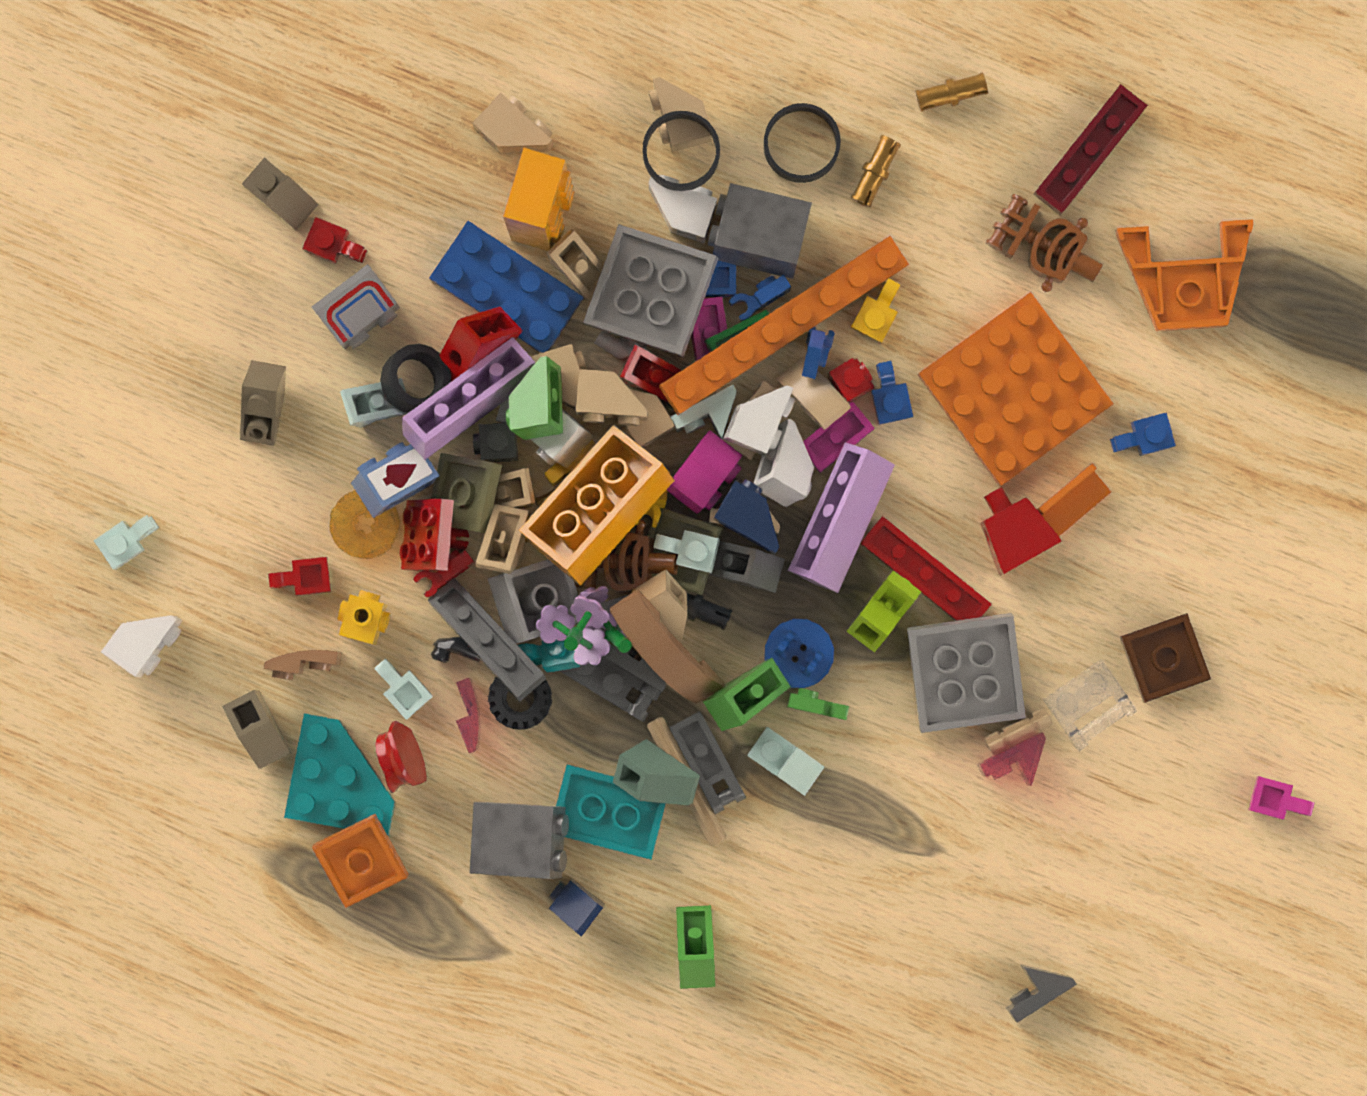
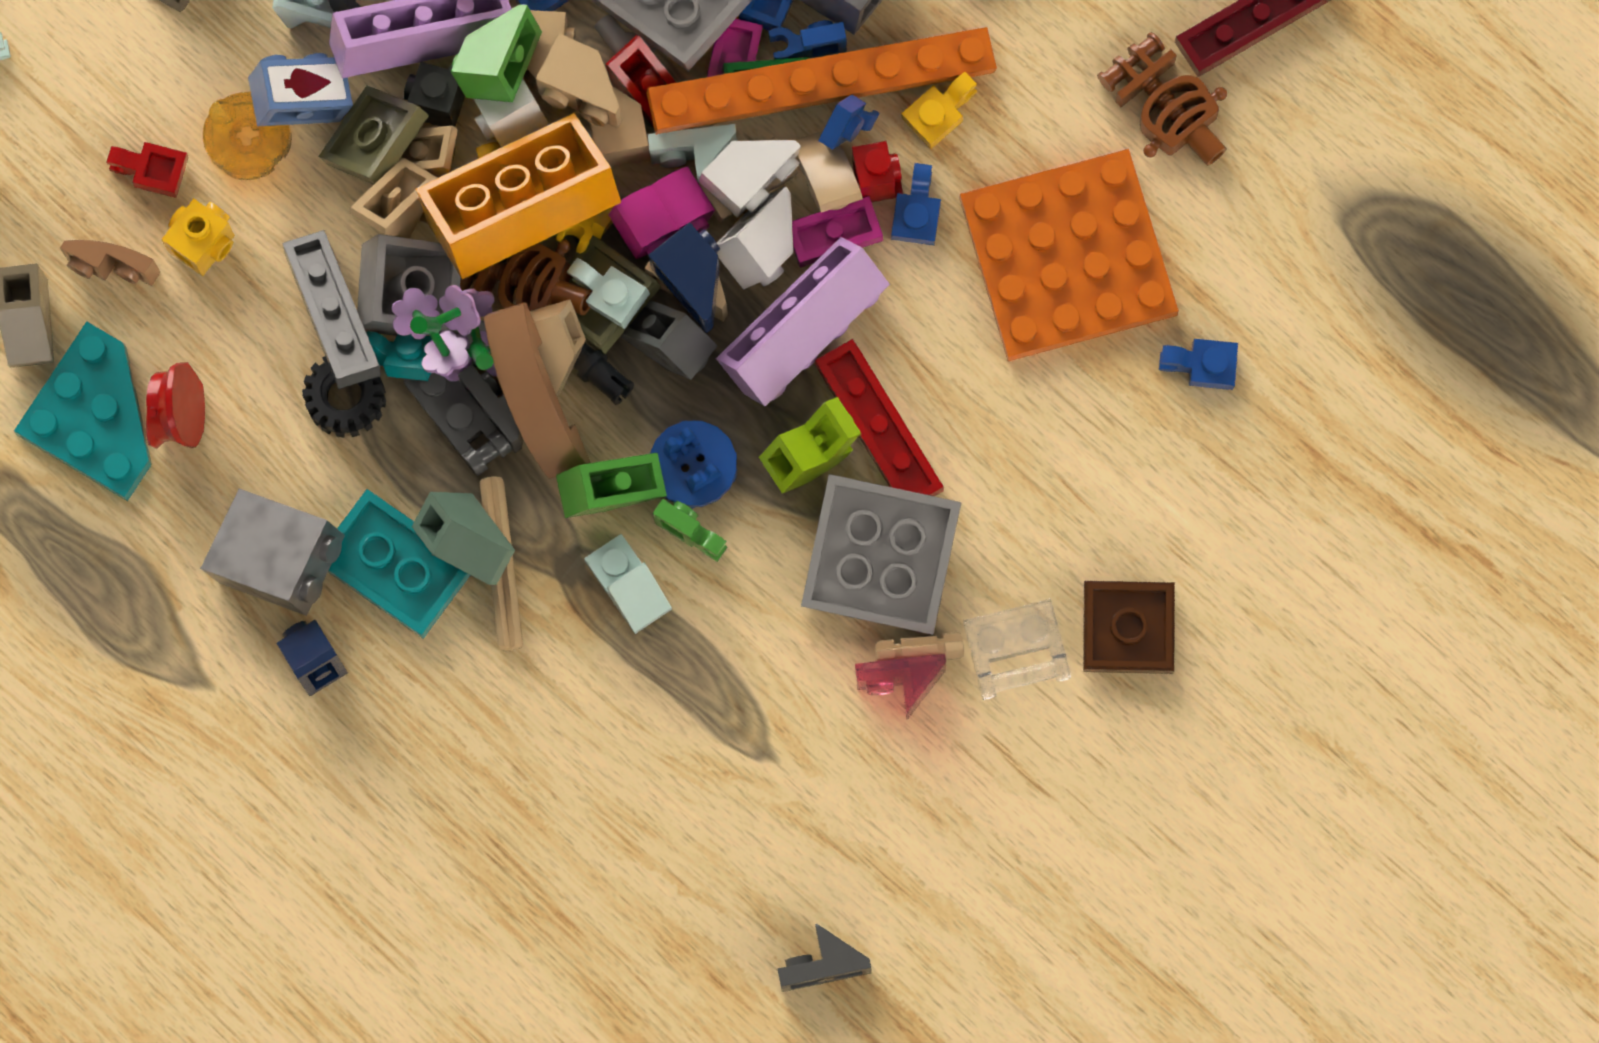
camera: 25 degrees right, 10 degrees down
orange plate [312,814,409,908] -> none
light aqua plate [374,659,433,720] -> none
red plate [400,499,469,571] -> none
red plate [413,550,476,598] -> none
black arm [431,637,480,663] -> none
clear pink slope [456,677,481,754] -> none
dark grey plate [669,711,746,815] -> none
bright green slope [676,905,715,989] -> none
red torso [981,487,1062,576] -> none
orange panel [1037,463,1112,536] -> none
orange wing [1115,219,1253,332] -> none
dark pink plate [1248,776,1315,820] -> none

